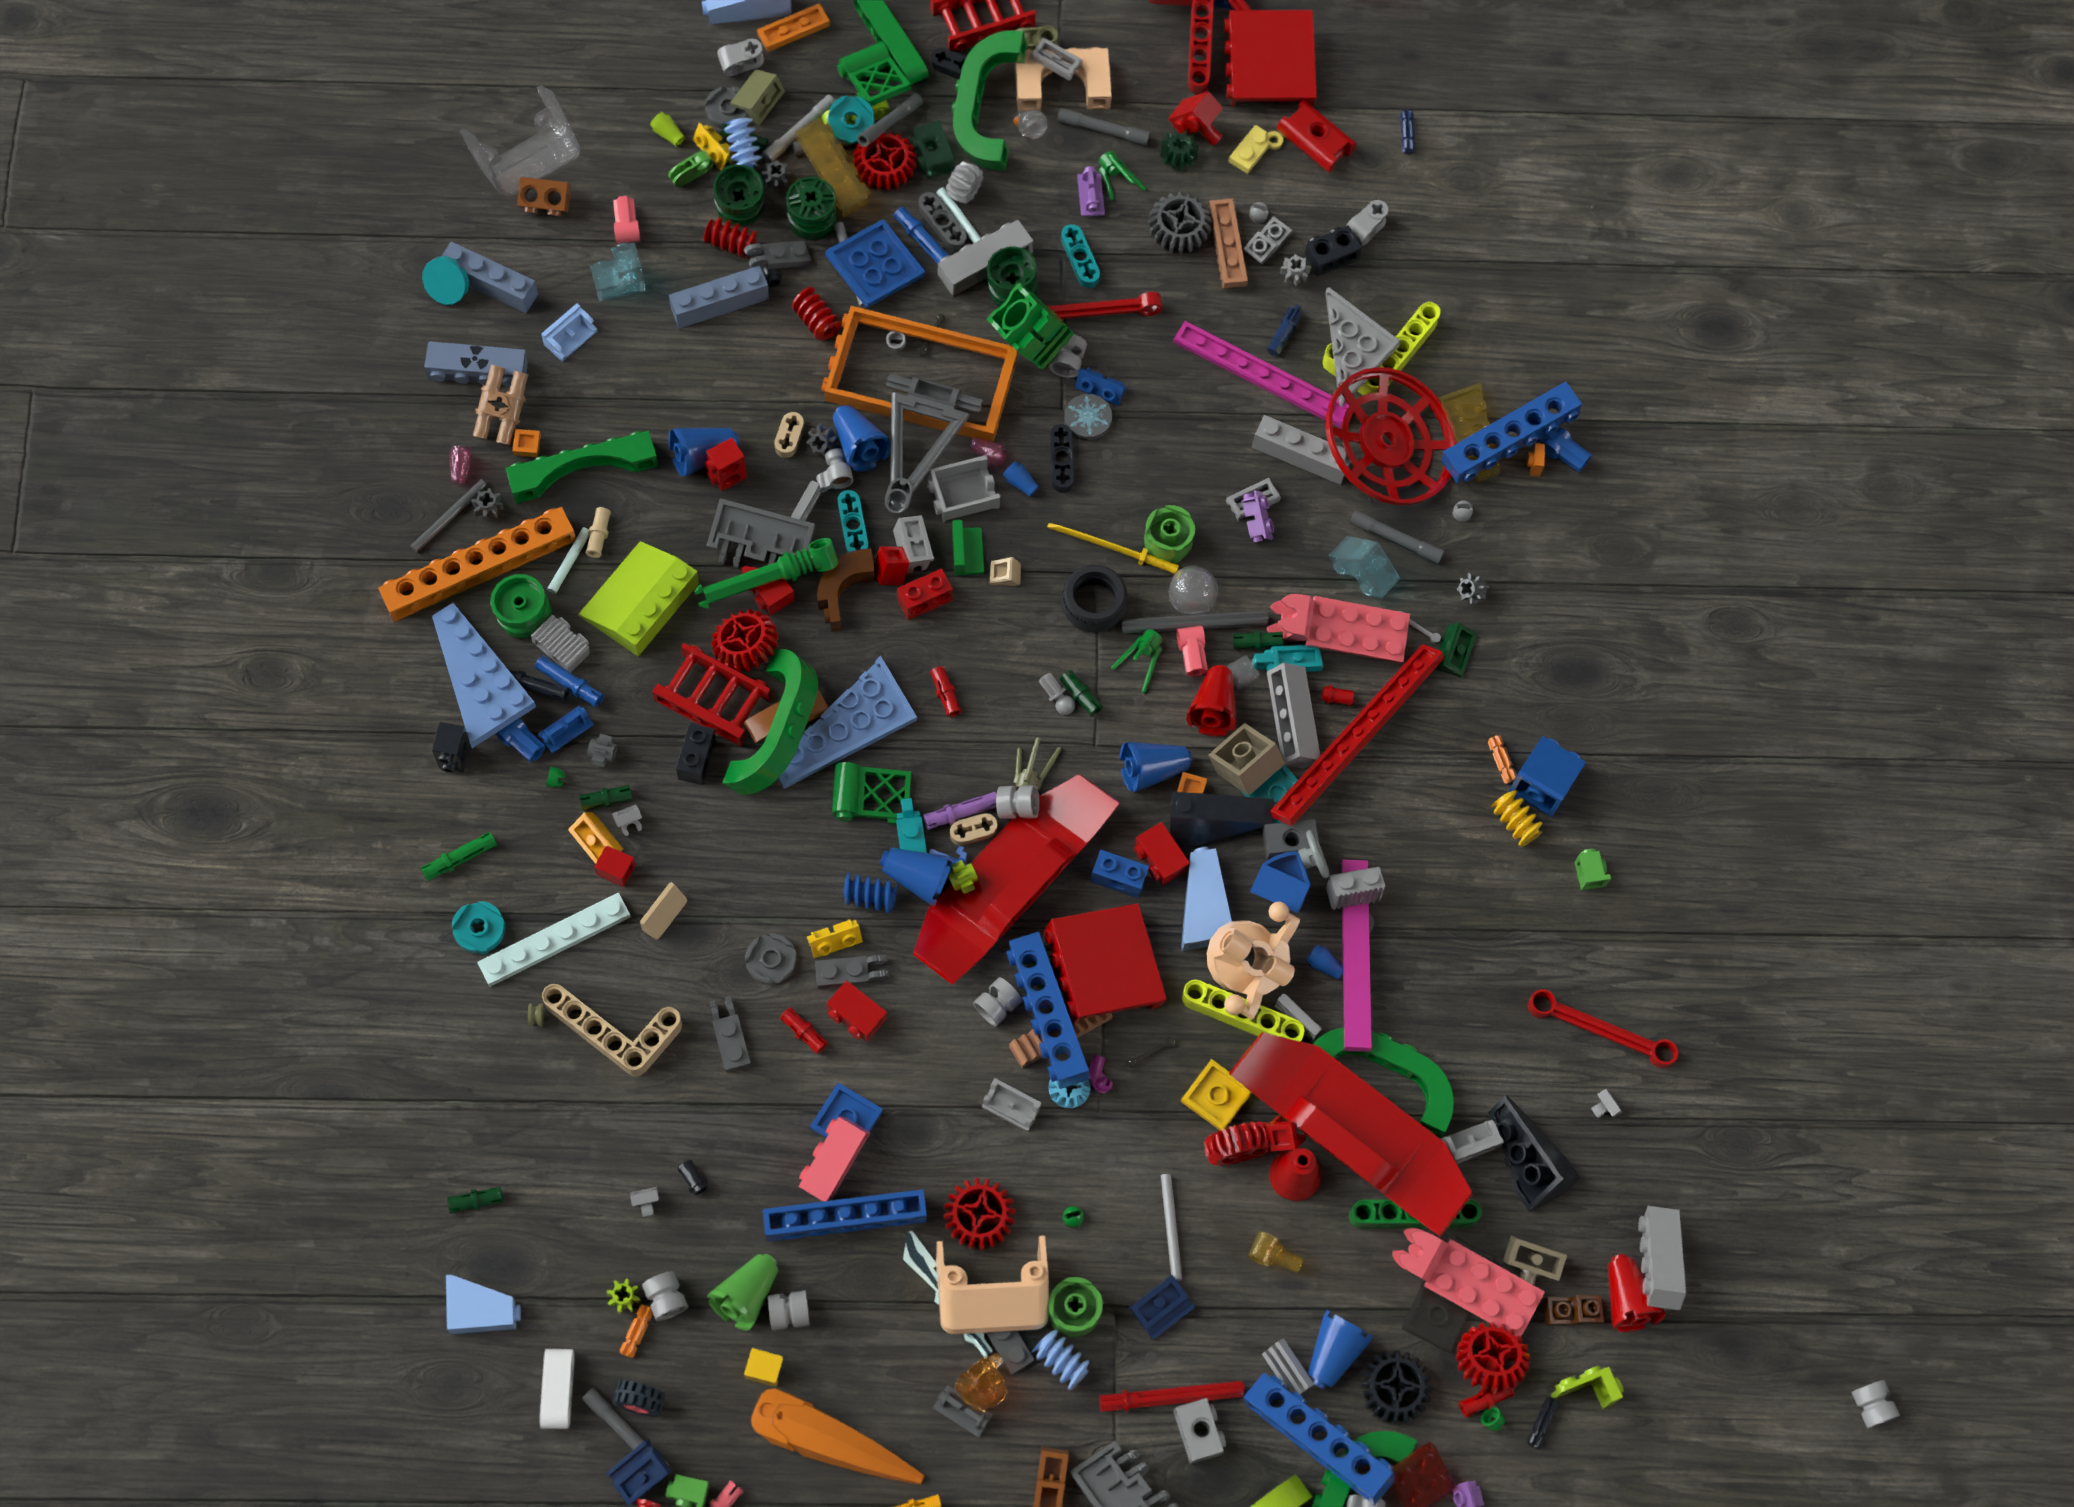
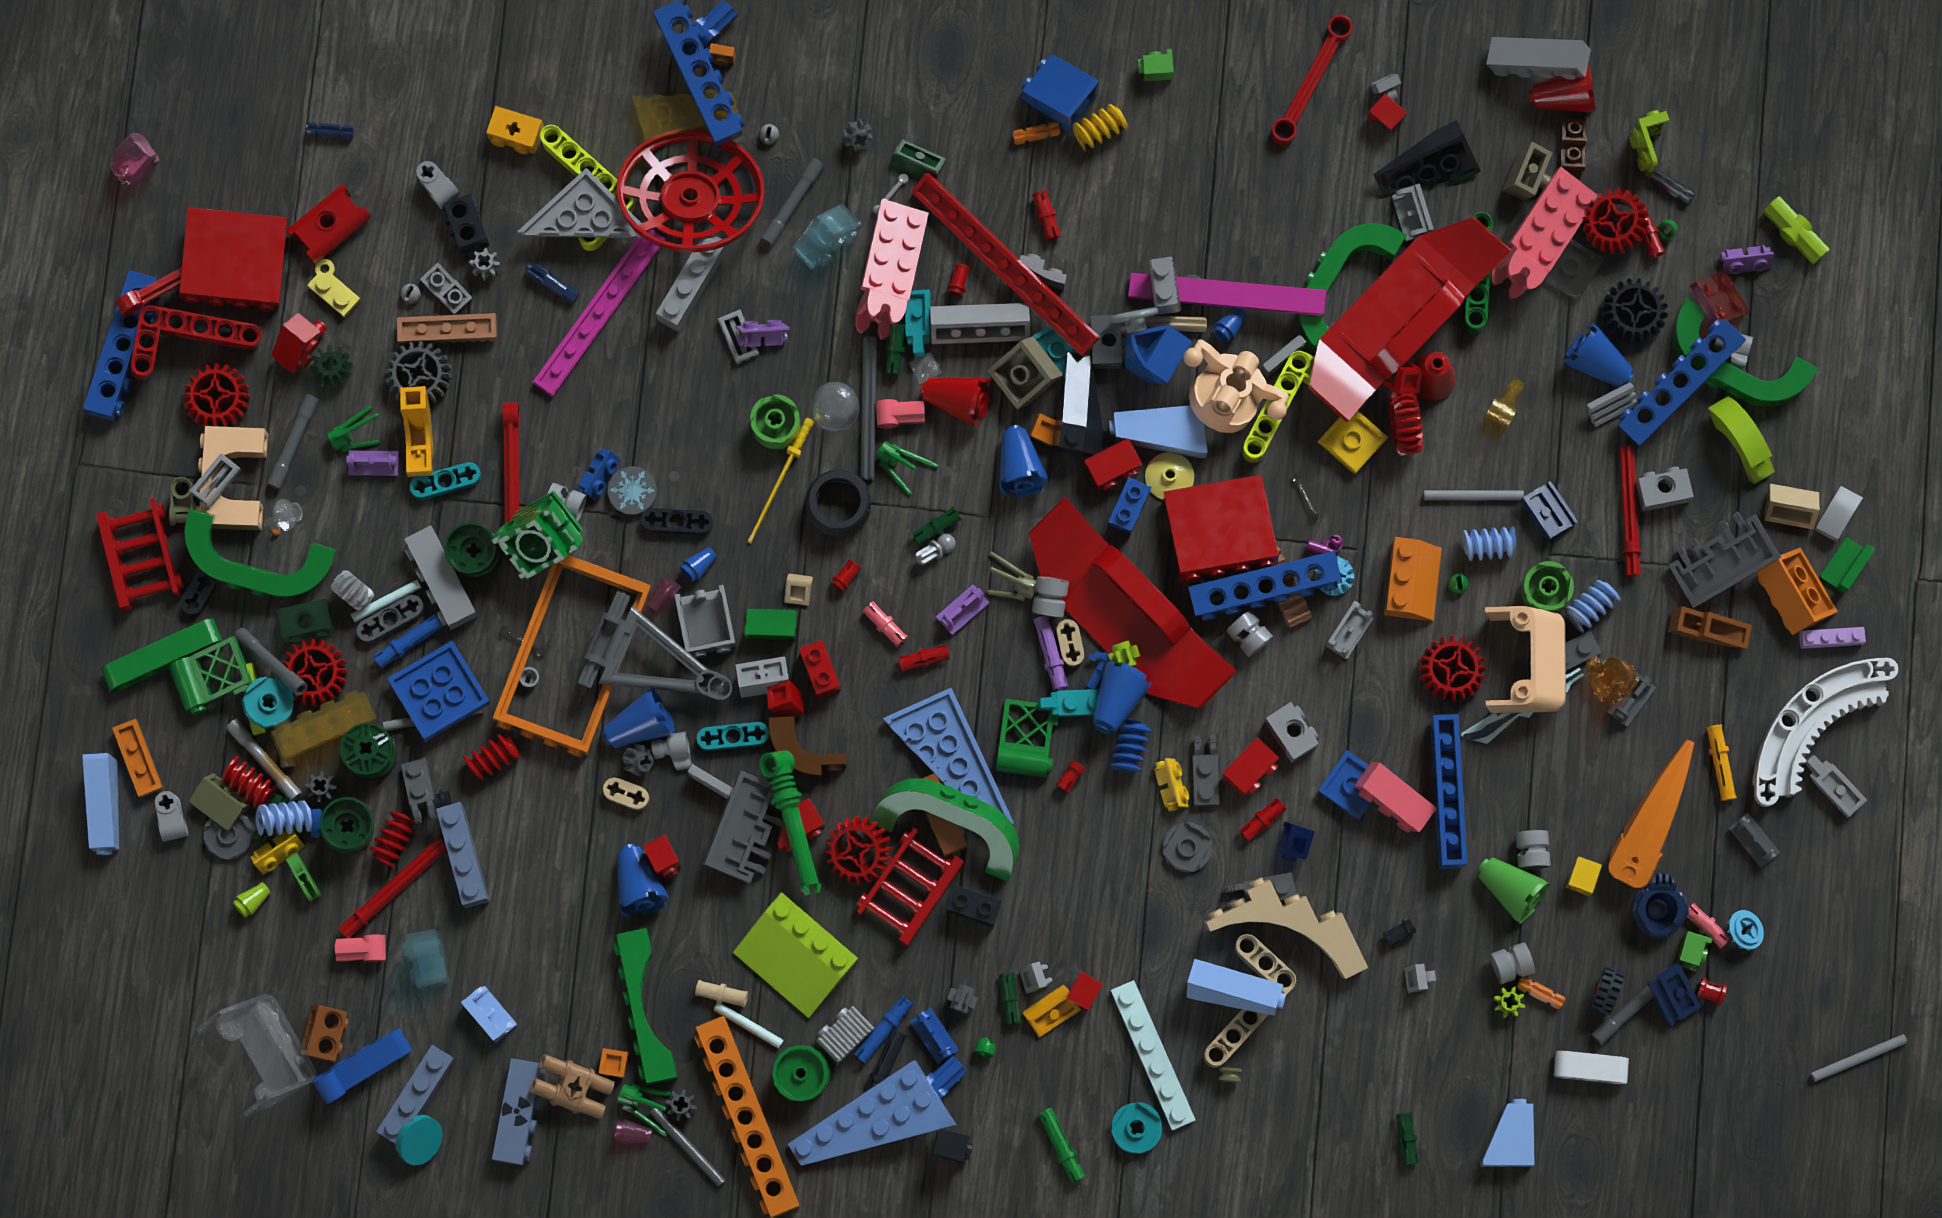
camera: 80 degrees left, 10 degrees up
tan slope [640,882,687,940] -> none
none -> red gear [183,363,251,427]
none -> red piece [221,756,278,809]
none -> blue beam [312,1027,412,1104]
none -> red axle [338,838,447,939]
none -> light orange arch [400,386,433,477]
none -> light orange brick [486,106,544,154]
none -> green plant [617,1083,671,1136]
none -> red pin [831,559,861,592]
none -> coral pin [862,601,908,647]
none -> medium lavender hinge [936,585,990,635]
none -> light grey slope [1020,254,1067,290]
none -> red pin [1032,190,1061,241]
none -> red pin [1056,760,1085,793]
none -> tan axle [1145,316,1207,332]
none -> light yellow dish [1145,452,1194,500]
none -> light blue slope [1187,959,1286,1016]
none -> tan arch [1204,877,1368,979]
none -> light grey brick [1264,702,1319,763]
none -> clear blue brick [1277,821,1315,862]
none -> red panel [1367,94,1407,130]
none -> orange slope [1384,537,1442,621]
none -> light blue piece [1463,526,1516,561]
none -> dark blue helmet [1630,873,1689,939]

